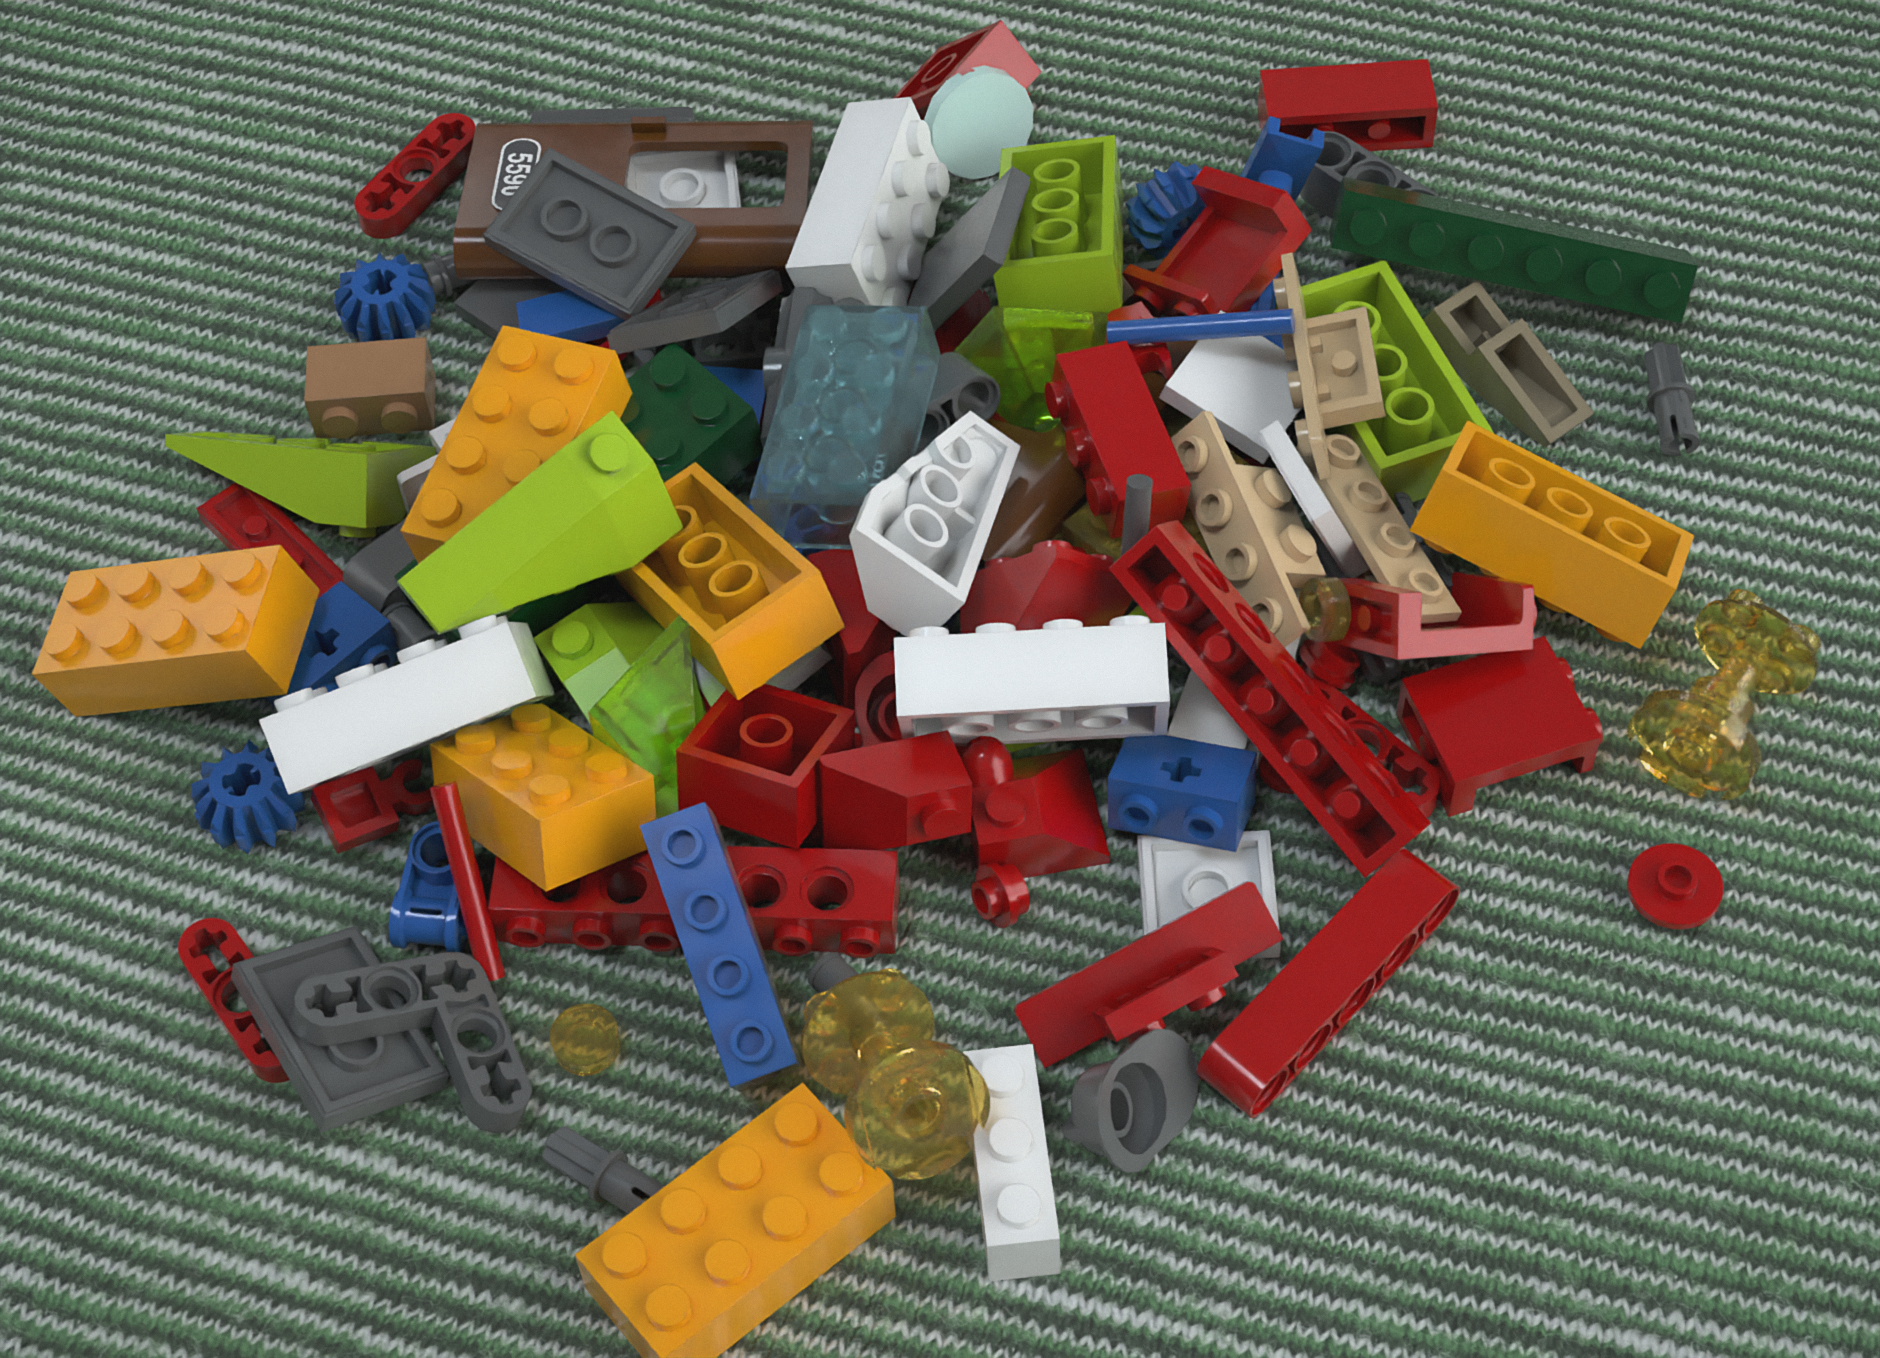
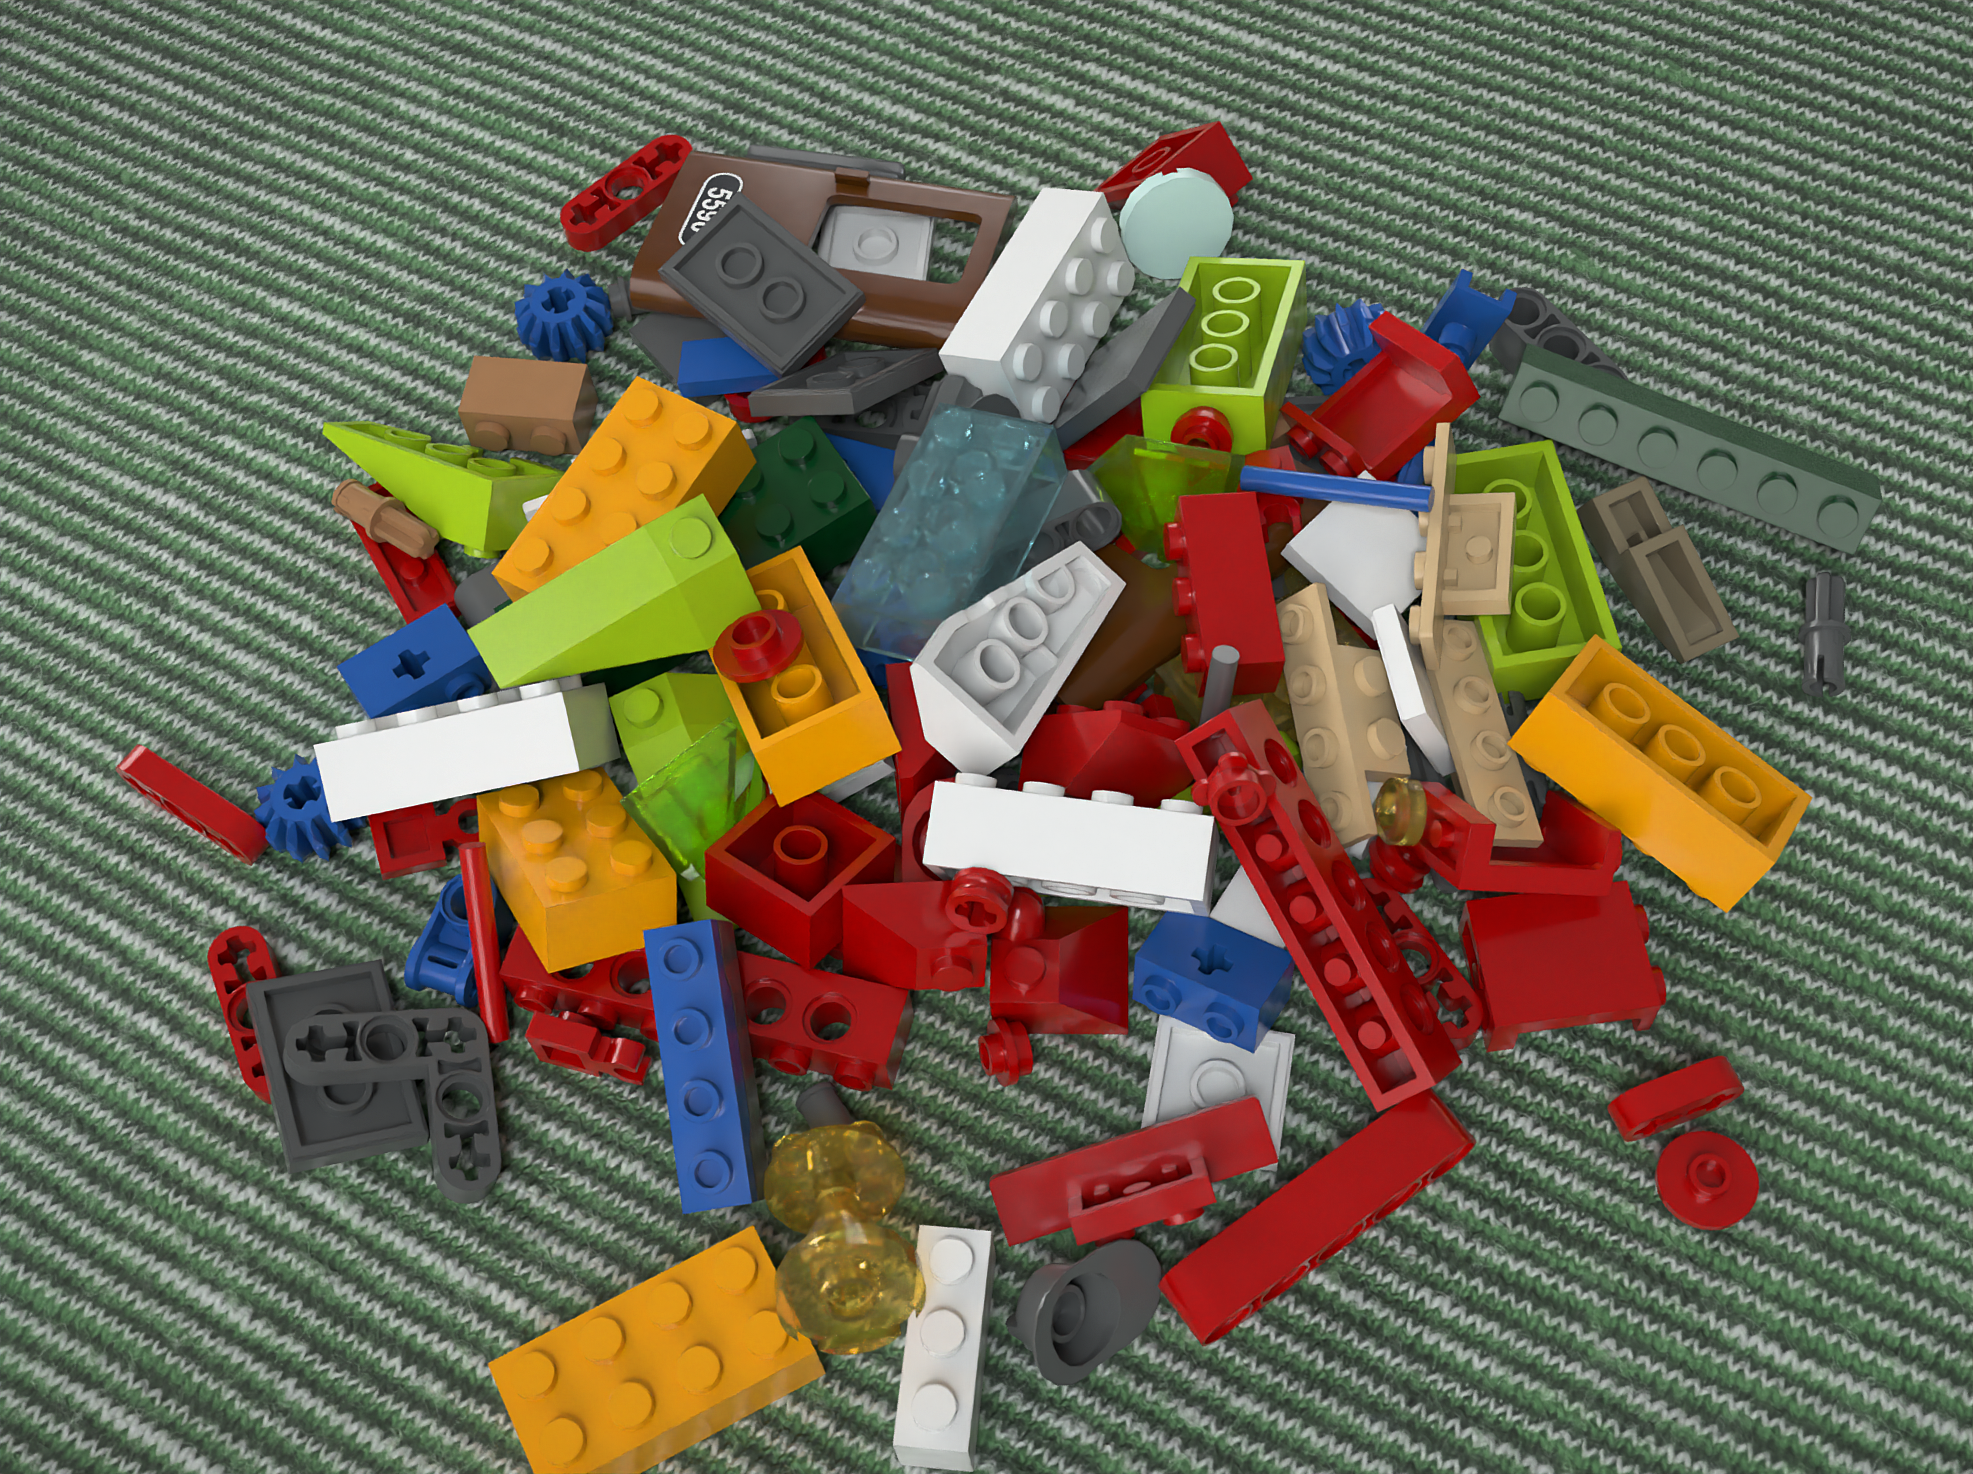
camera: 15 degrees right, 5 degrees up
light orange brick [32,545,320,717] -> none
dark grey axle [542,1127,666,1214] -> none
clear yellow tile [550,1003,621,1075] -> none
red brick [1257,59,1438,151] -> none
clear yellow piece [1627,589,1821,801] -> none
none -> red beam [115,744,270,866]
none -> medium nougat axle [332,478,439,559]
none -> red plate [525,1011,652,1085]
none -> red piece [713,609,804,683]
none -> red bush [945,867,1014,934]
none -> red plate [1170,406,1234,467]
none -> red plate [1191,752,1276,826]
none -> red beam [1607,1056,1745,1142]

